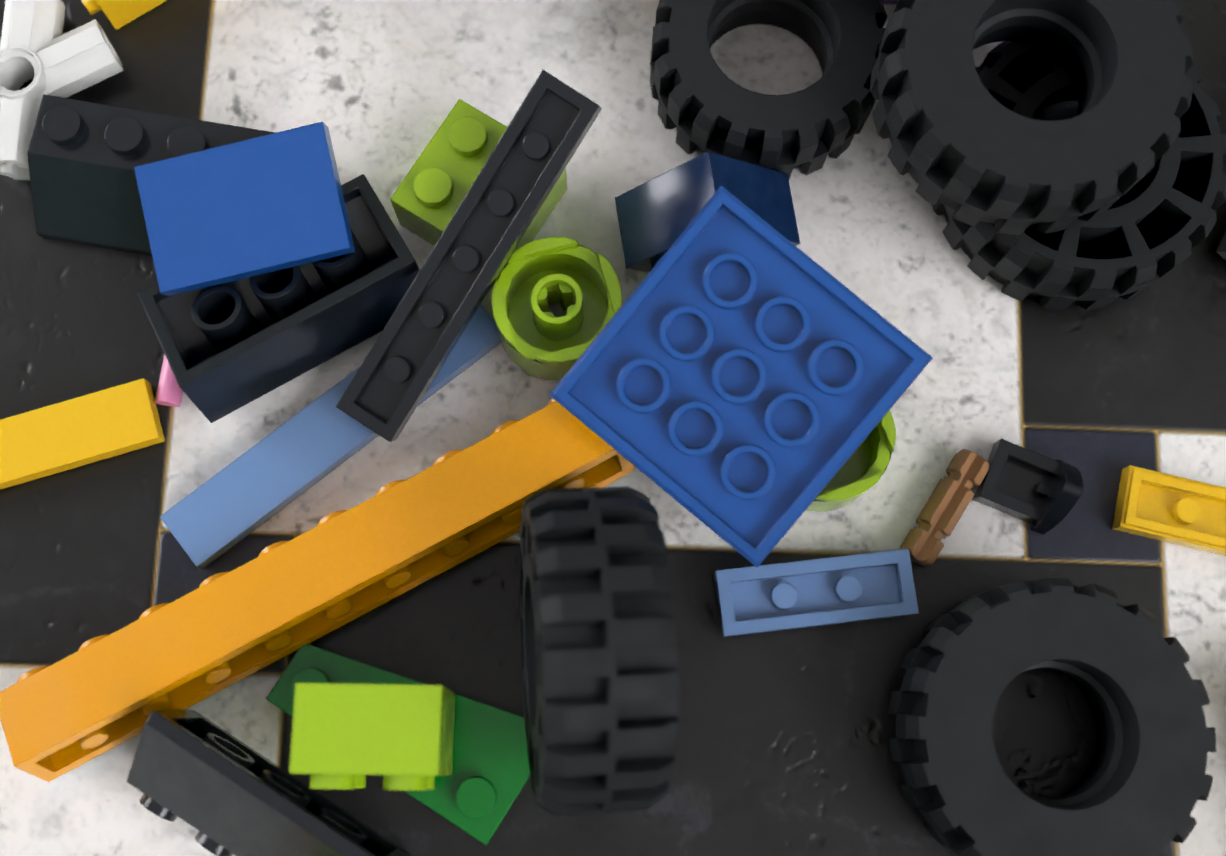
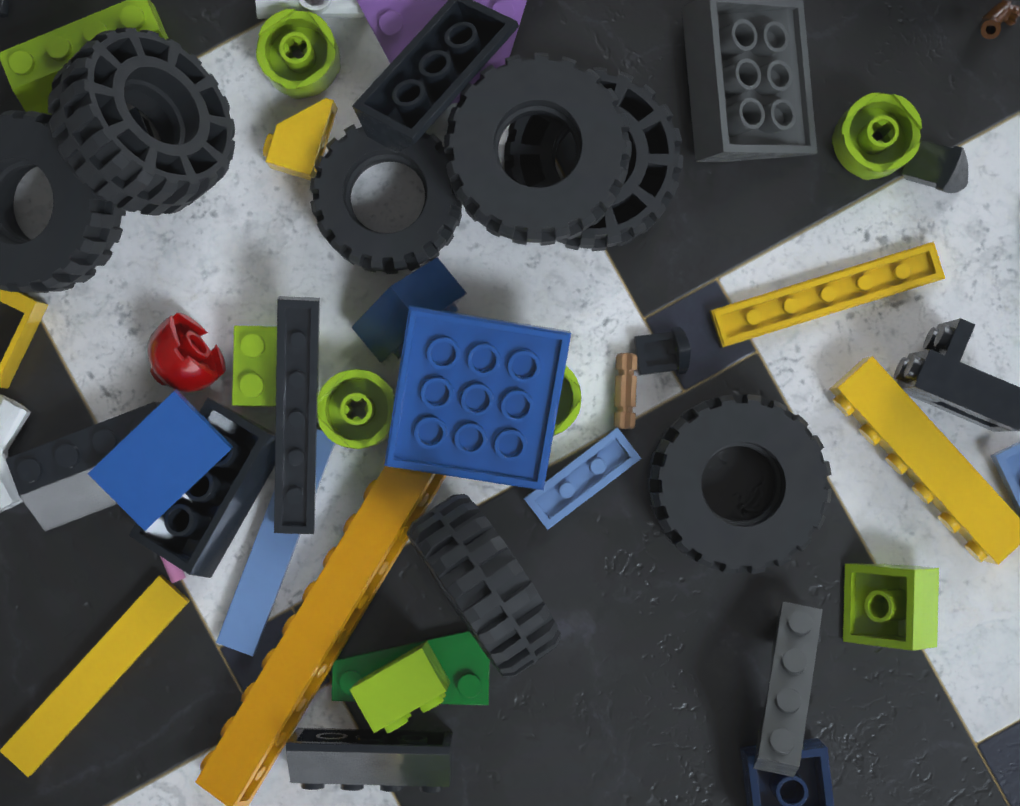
camera: 30 degrees left, 10 degrees up
none -> red cylinder [147,313,226,392]

